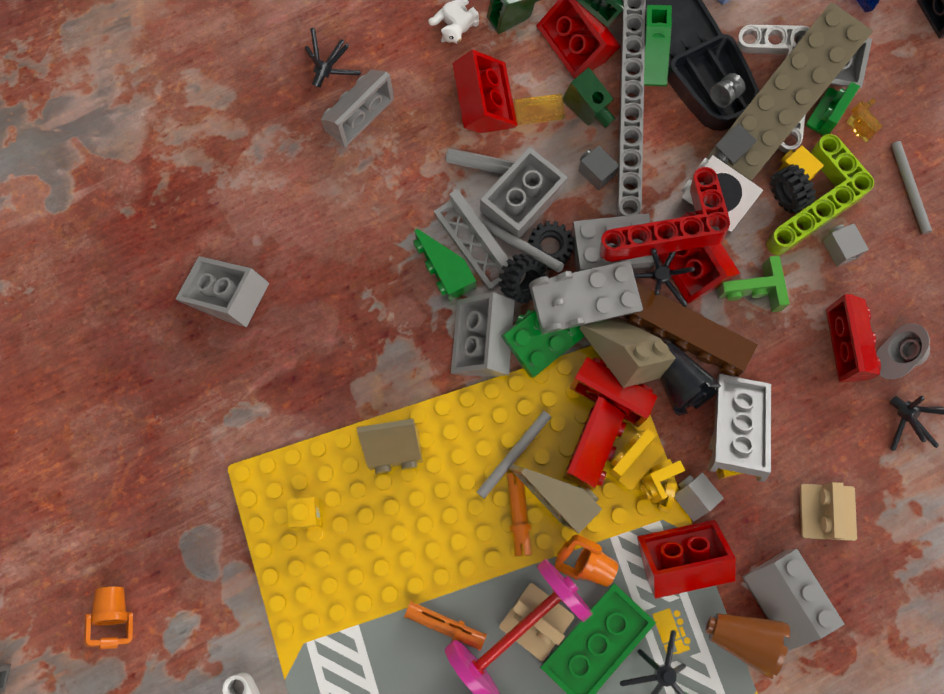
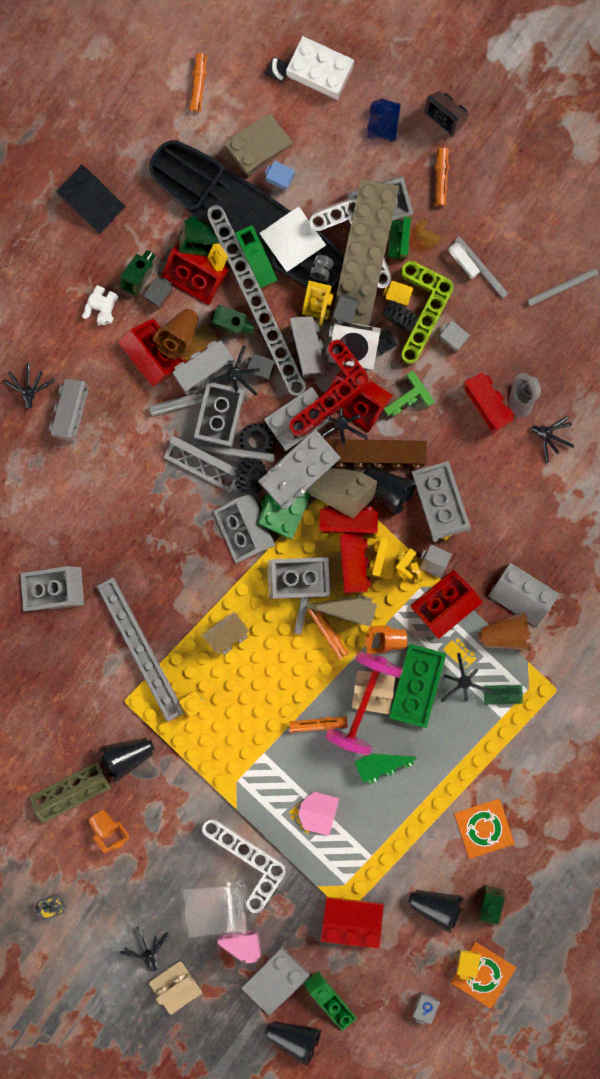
camera: 25 degrees left, 10 degrees up
green slope [413,229,476,302] -> none
tan bracket [799,482,857,541] -> none
none -> olive fence [30,762,111,823]
none -> light grey tile [97,577,185,722]
none -> black cone [99,738,155,783]
none -> dark grey brick [143,277,173,309]
none -> dark orange cone [153,309,199,360]
none -> light grey brick [173,340,235,396]
none -> yellow plate [207,244,228,271]
none -> black plant [209,345,260,396]
none -> white sticker [260,206,326,272]
none -> light grey slope [267,557,330,599]
none -> light grey slope [290,317,329,380]
none -> yellow bracket [302,281,333,326]
none -> black tile [377,329,398,356]
none -> orange pin [434,148,450,207]
none -> white piece [448,242,480,279]

